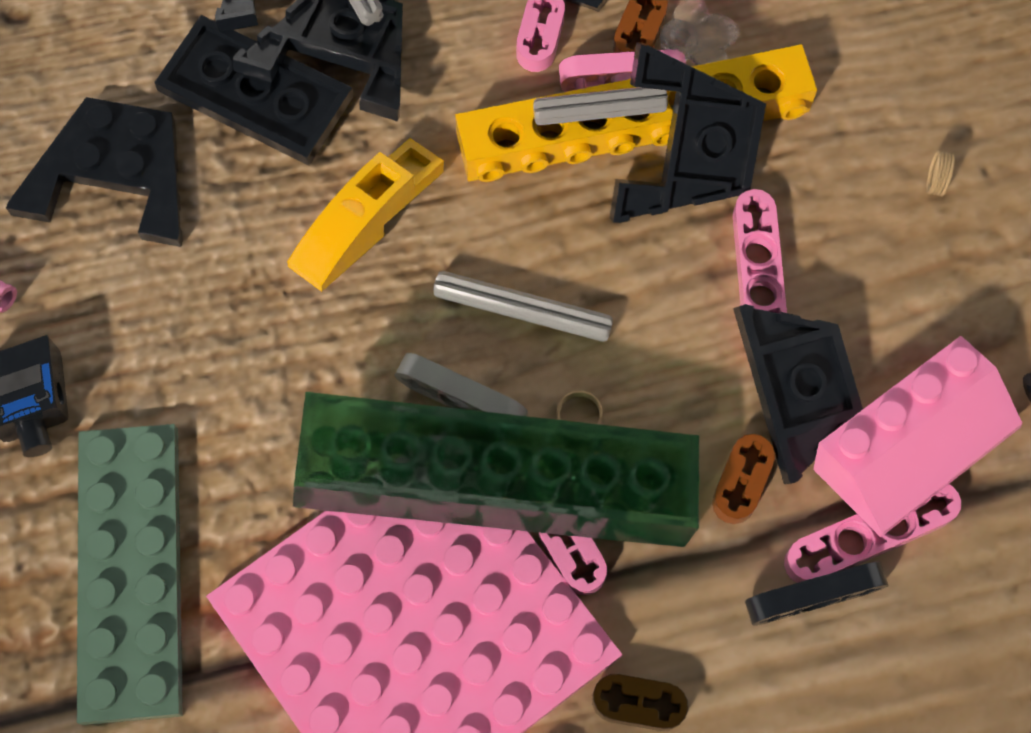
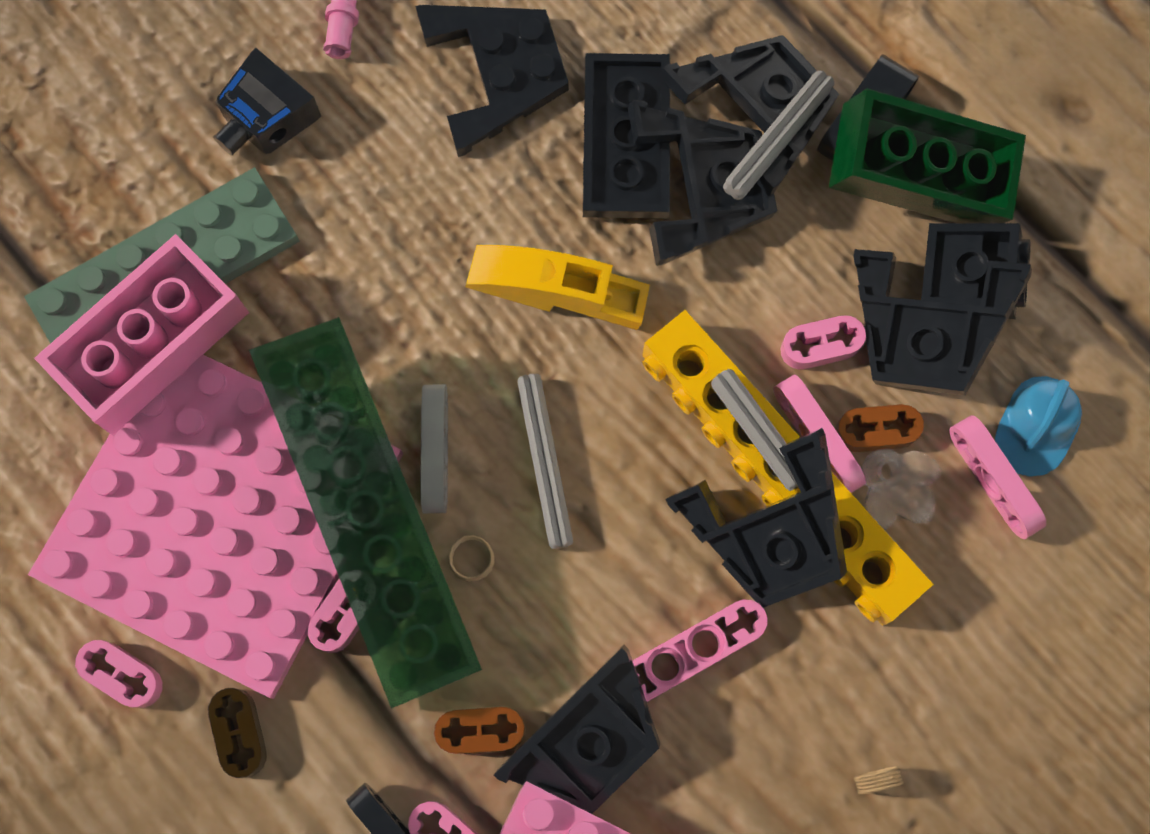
camera: 65 degrees right, 5 degrees up
none -> bright pink brick [34,234,249,435]

